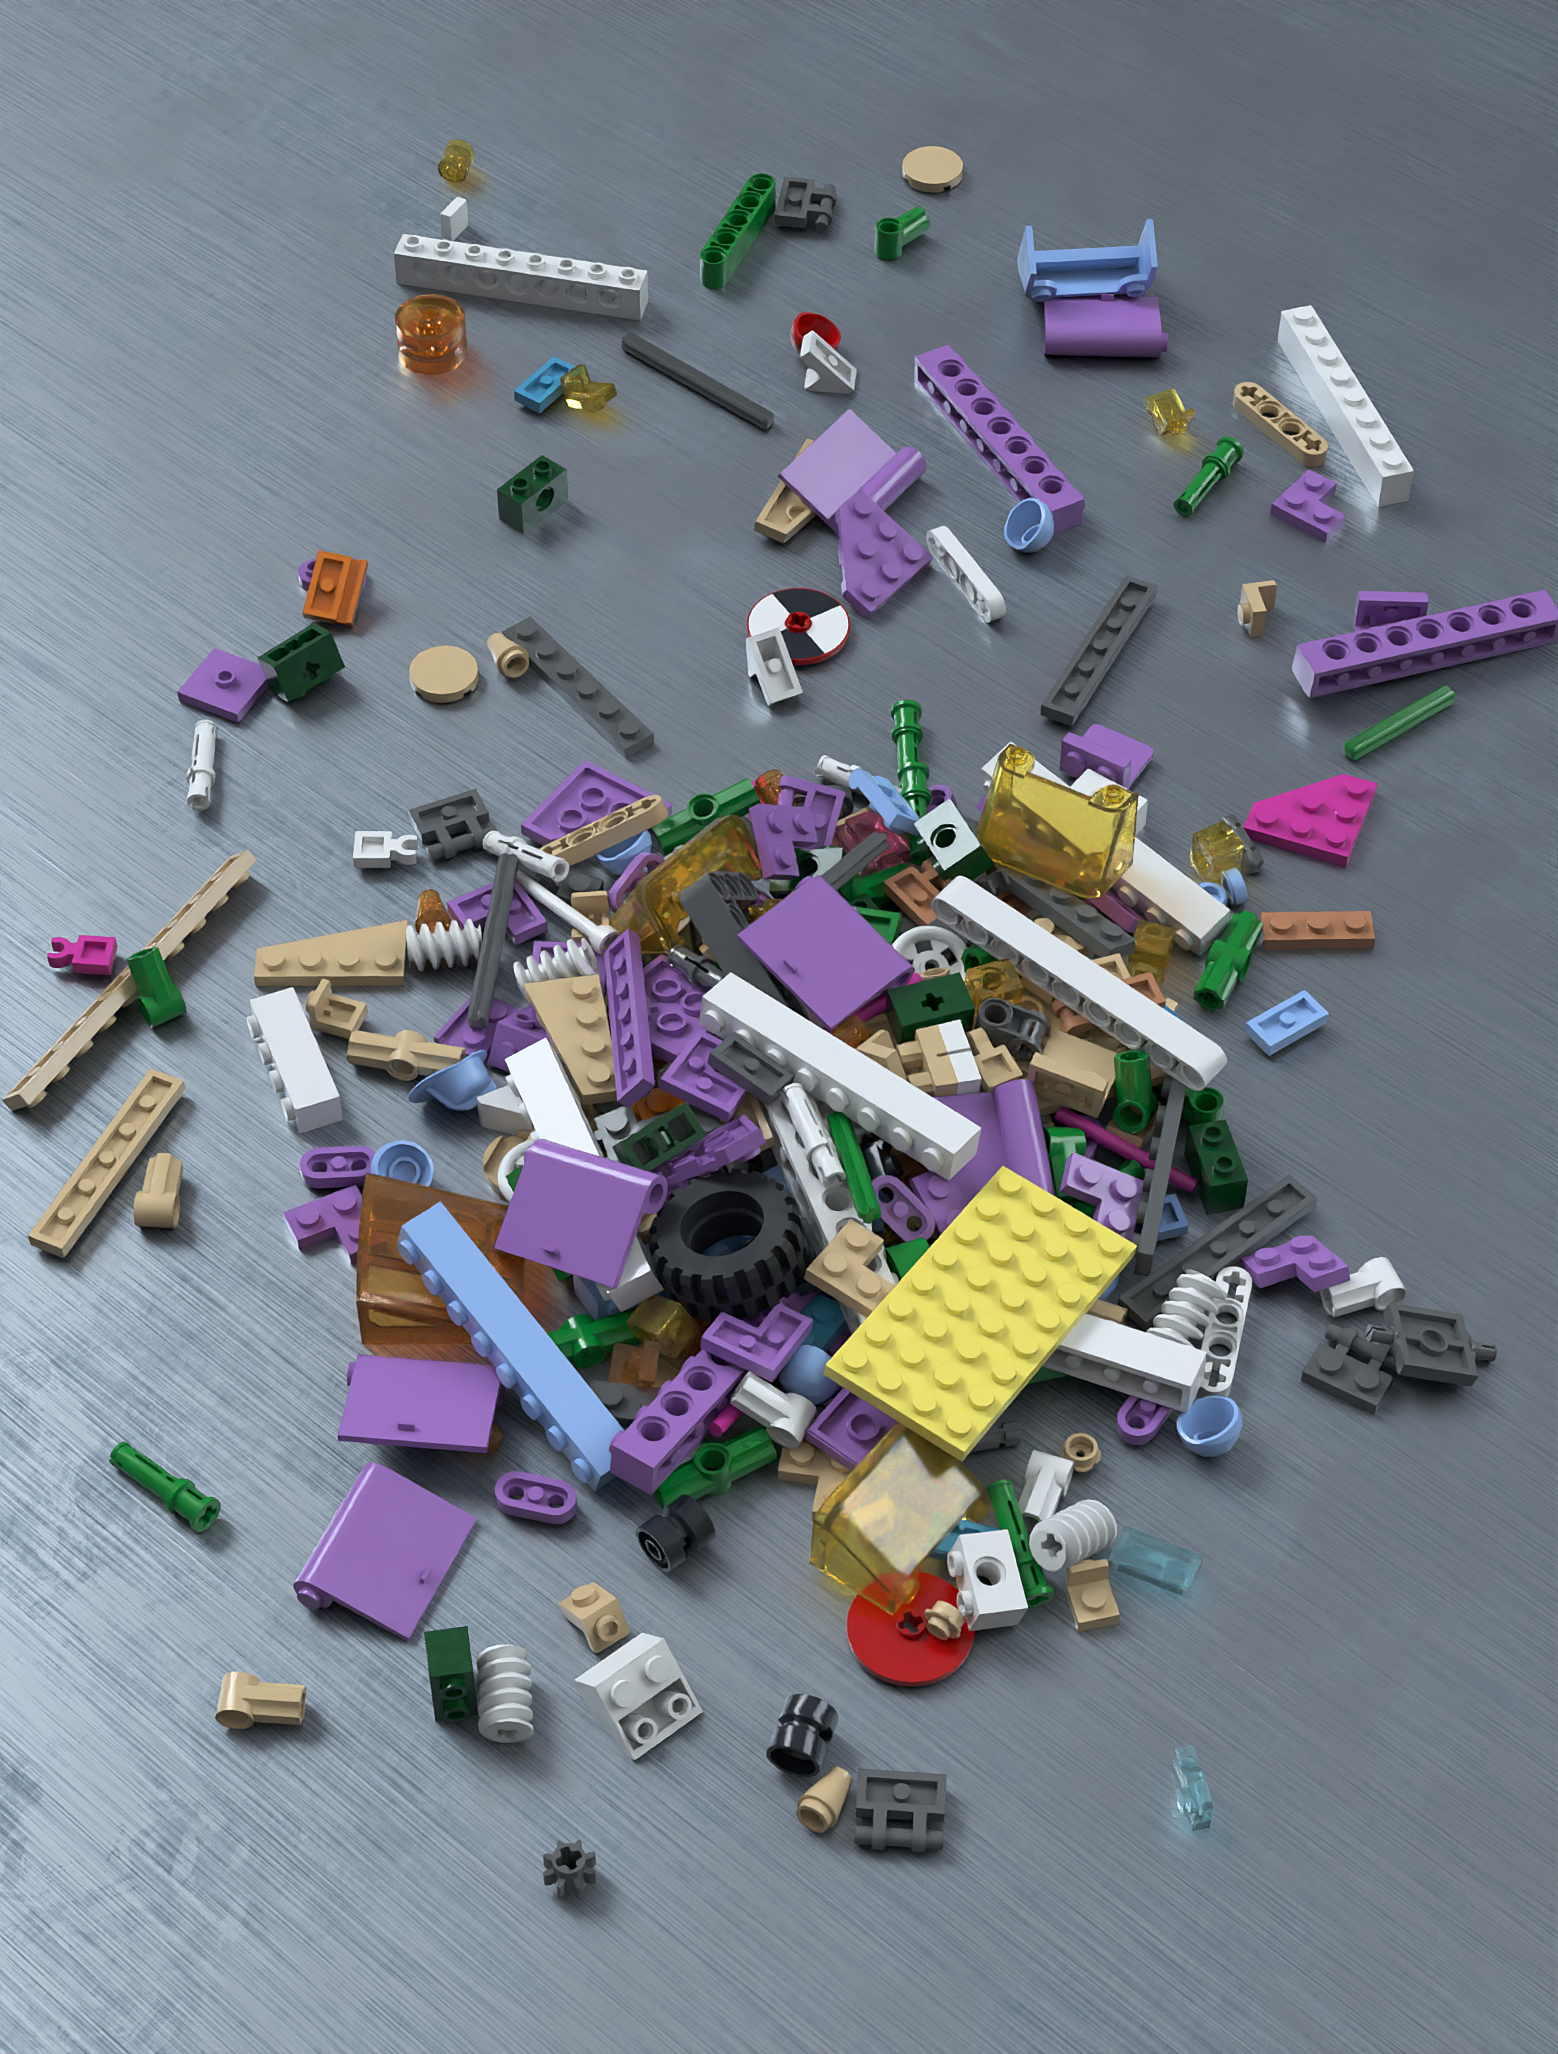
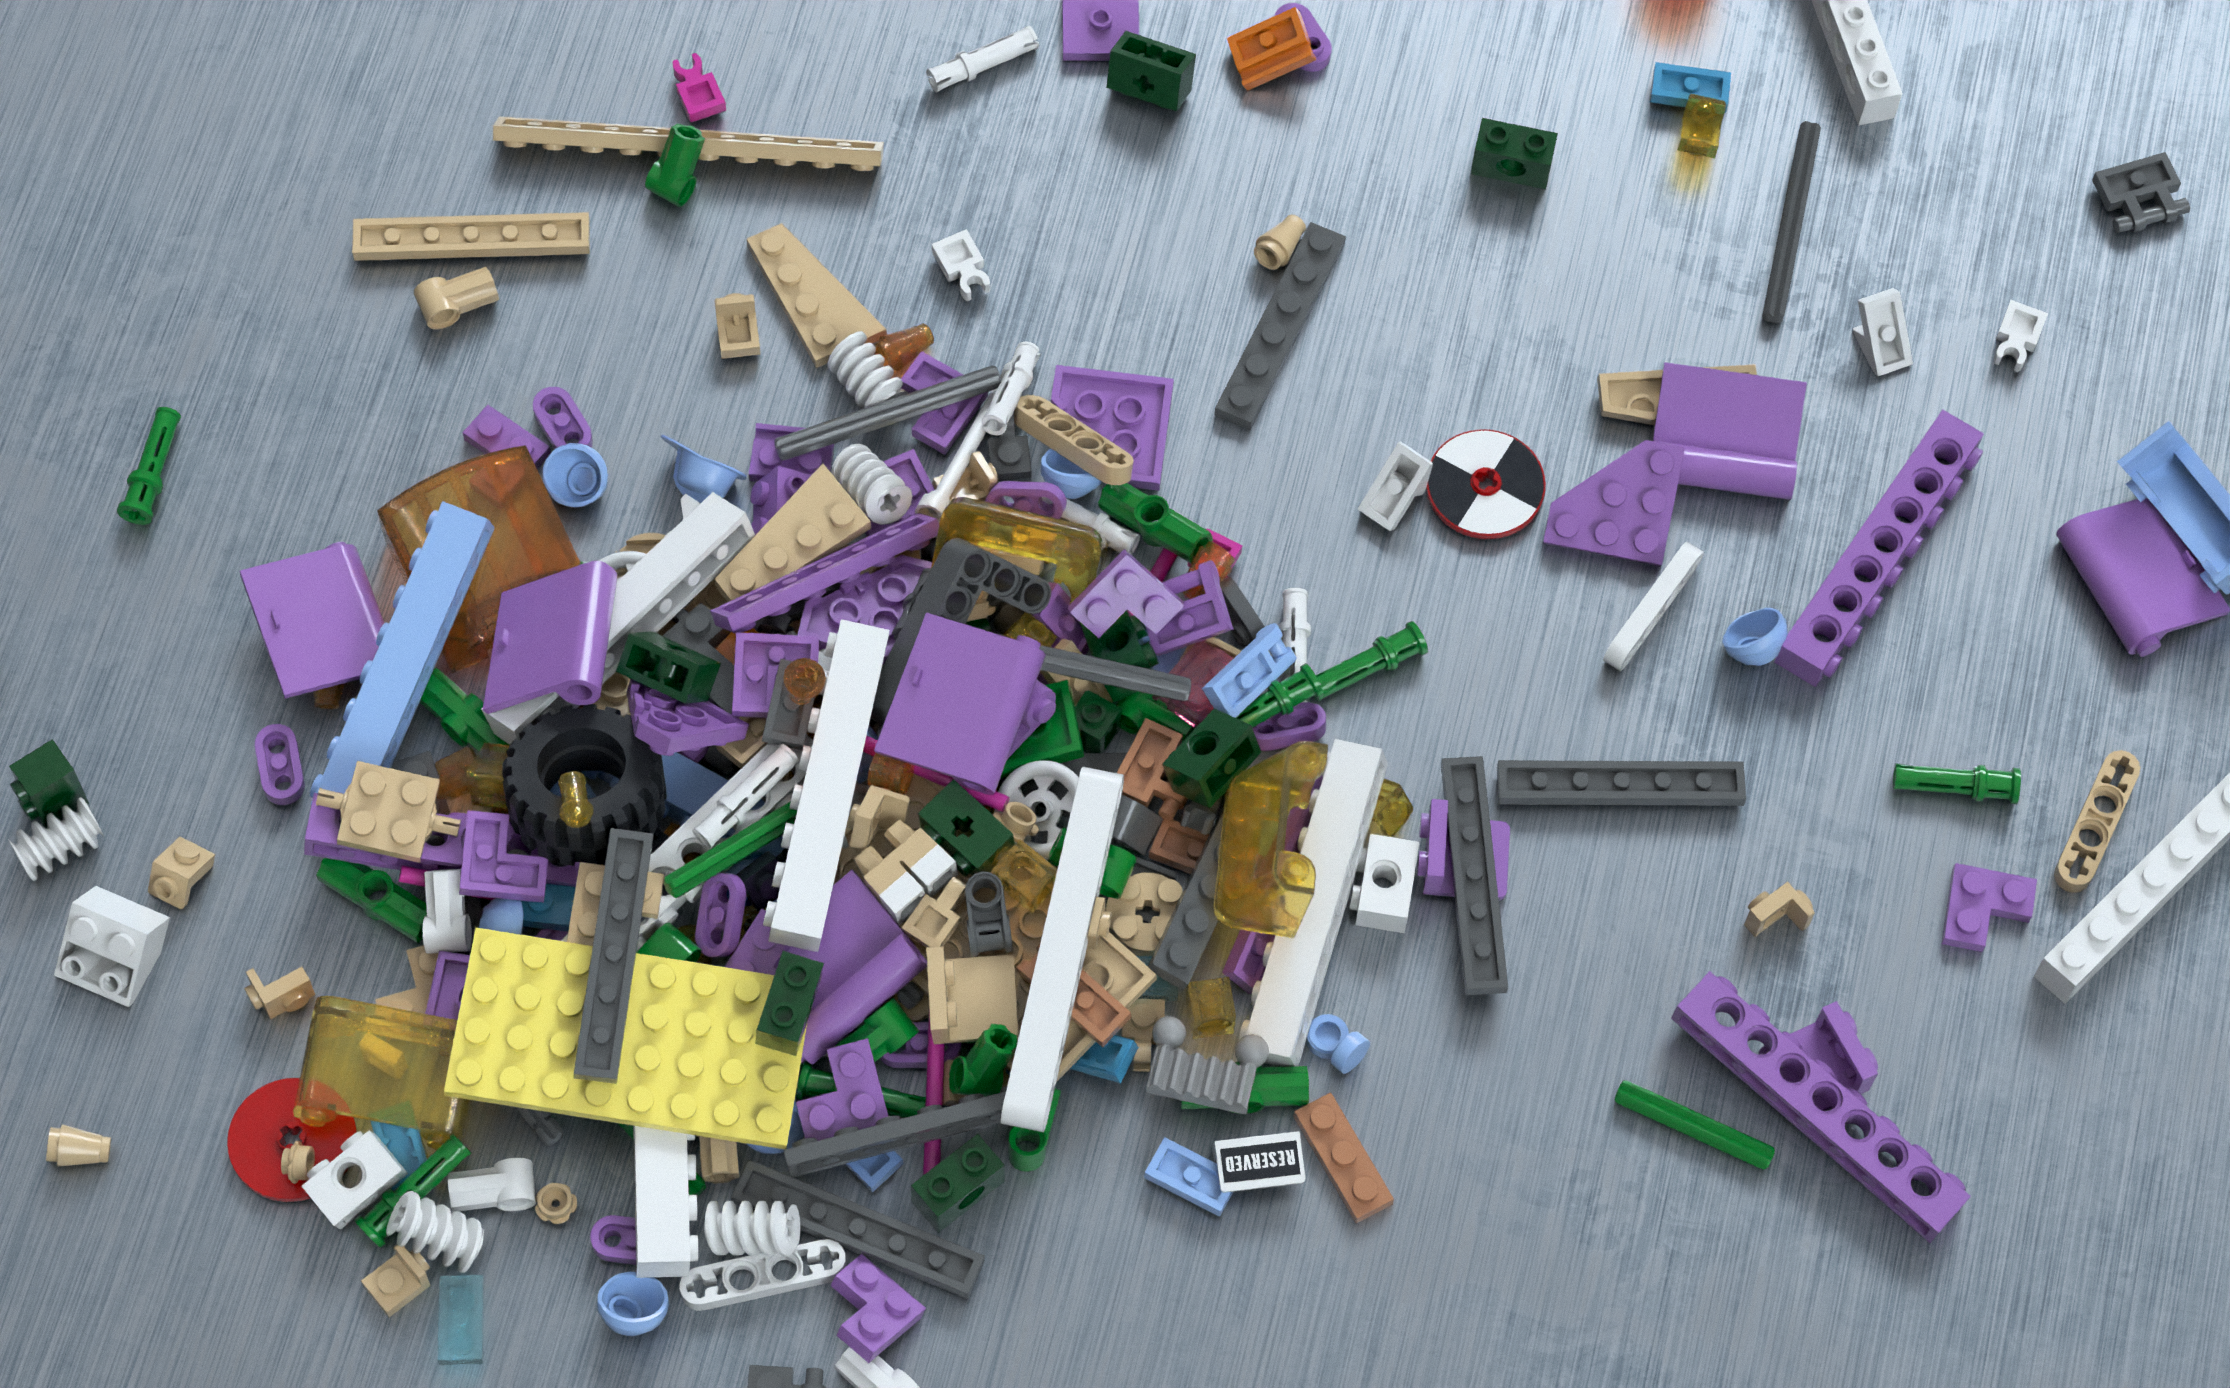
camera: 60 degrees right, 15 degrees up
white brick [246,987,343,1134] -> none
medium lavender door [293,1462,477,1642] -> none
tan piece [347,1030,466,1081] -> none
dark grey plate [408,789,497,861] -> none
tan tile [409,645,479,703] -> none
black wheel [636,1494,716,1573] -> none
green beam [700,173,776,289] -> none
black wheel [766,1694,839,1778] -> none
red piece [790,312,841,354] -> none
dark grey plate [854,1768,947,1853] -> none
green piece [874,206,930,260] -> none
clear yellow bracket [1142,388,1196,437] -> none
clear yellow brick [1189,820,1244,883] -> none
dark grey axle [1218,814,1264,874] -> none
dark pink plate [1243,774,1378,867] -> none
none -> tan bracket [244,967,315,1019]
none -> tan plate [316,761,461,863]
none -> clear yellow pin [558,771,594,828]
none -> dark grey plate [574,828,653,1084]
none -> dark green brick [755,951,824,1056]
none -> clear orange cone [783,658,826,705]
none -> light grey gear [1146,1016,1269,1115]
none -> panel [1212,1131,1306,1193]
none -> dark grey plate [1441,756,1508,995]
none -> white plate [1994,300,2048,372]

